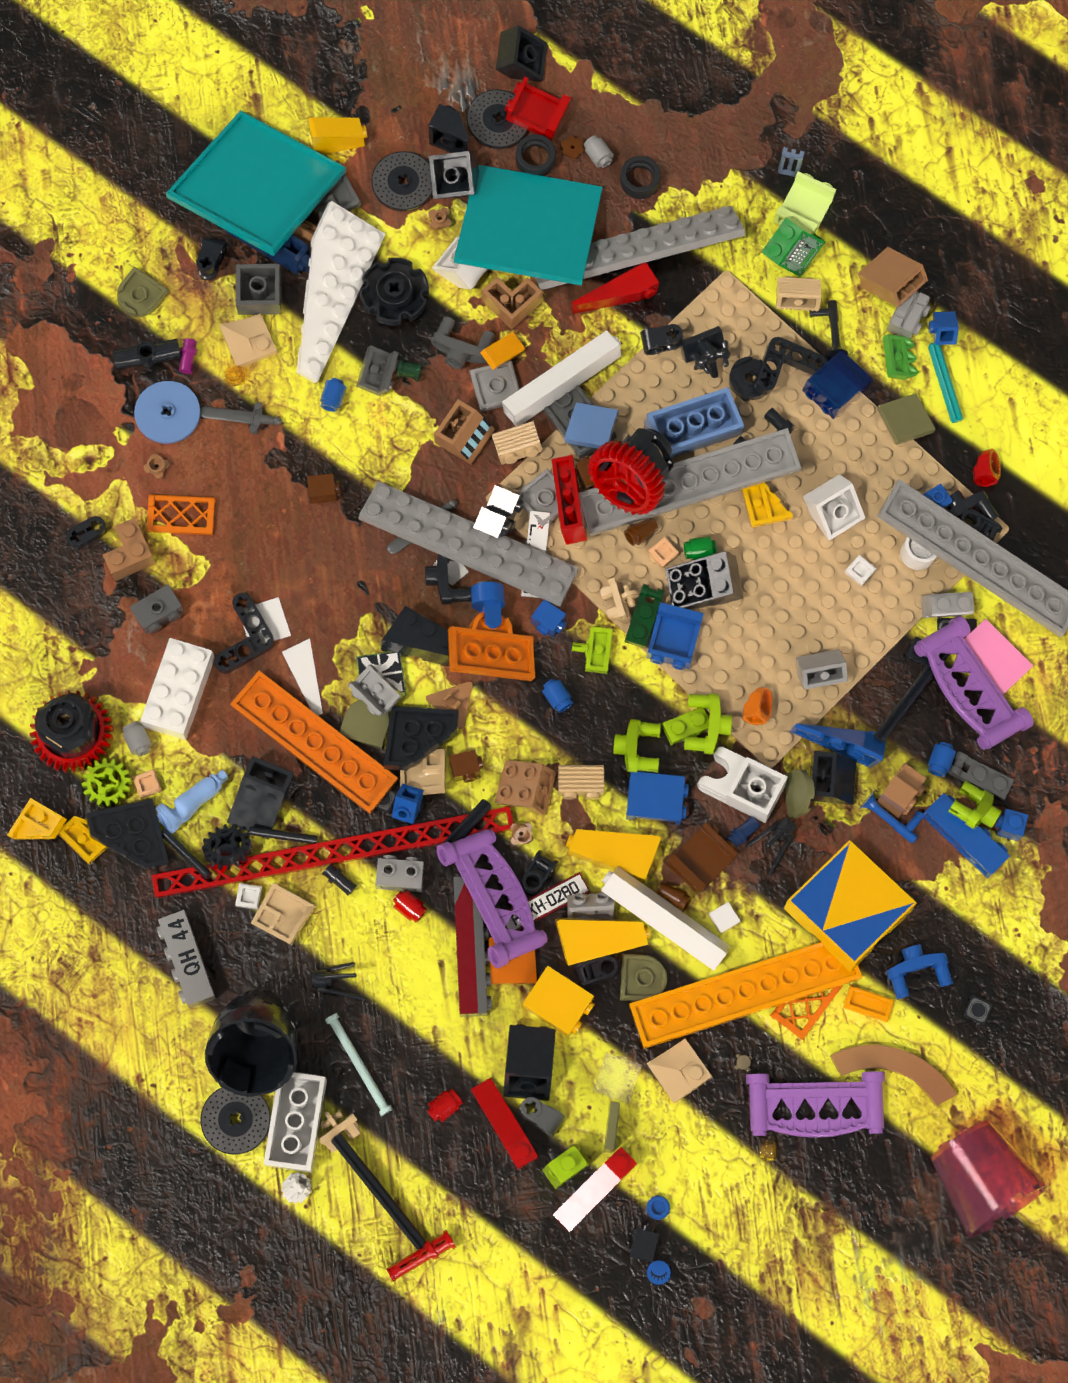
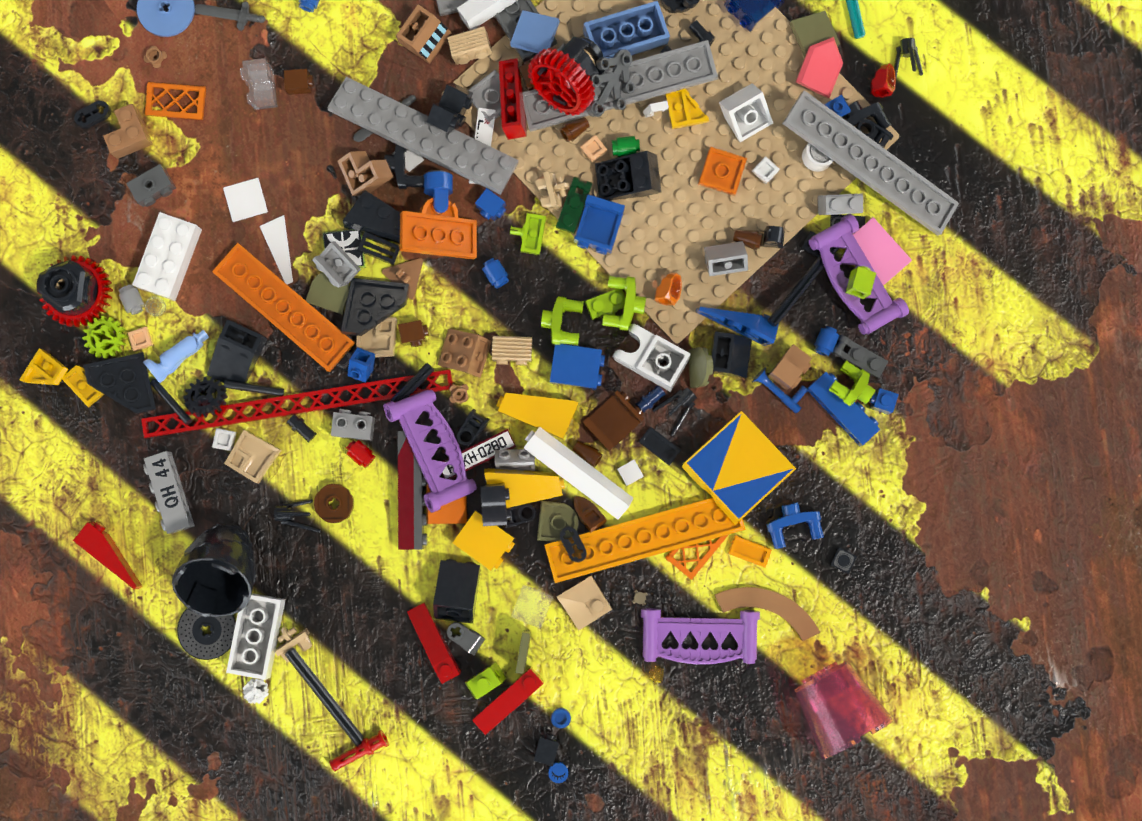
camera: 10 degrees right, 10 degrees up
black beam [214,593,275,674] -> none
light aqua bar [325,1013,393,1116] -> none
red brick [427,1089,463,1123] -> none
none -> red slope [73,521,142,590]
none -> clear tile [145,296,166,316]
none -> clear brick [240,58,278,110]
none -> reddish brown plate [314,484,354,523]
none -> medium nougat brick [338,151,393,196]
none -> black tile [357,232,400,266]
none -> black brick [481,483,511,526]
none -> black beam [560,526,587,563]
none -> reddish brown plate [574,496,606,533]
none -> dark grey plant [587,49,635,117]
none -> black tile [639,426,681,466]
none -> white tile [643,101,669,118]
none -> orange tile [698,147,747,196]
none -> reddish brown cone [733,230,763,250]
none -> black leg [763,226,785,249]
none -> coral tile [796,37,843,98]
none -> lime brick [845,266,876,299]
none -> black plant [894,38,923,78]

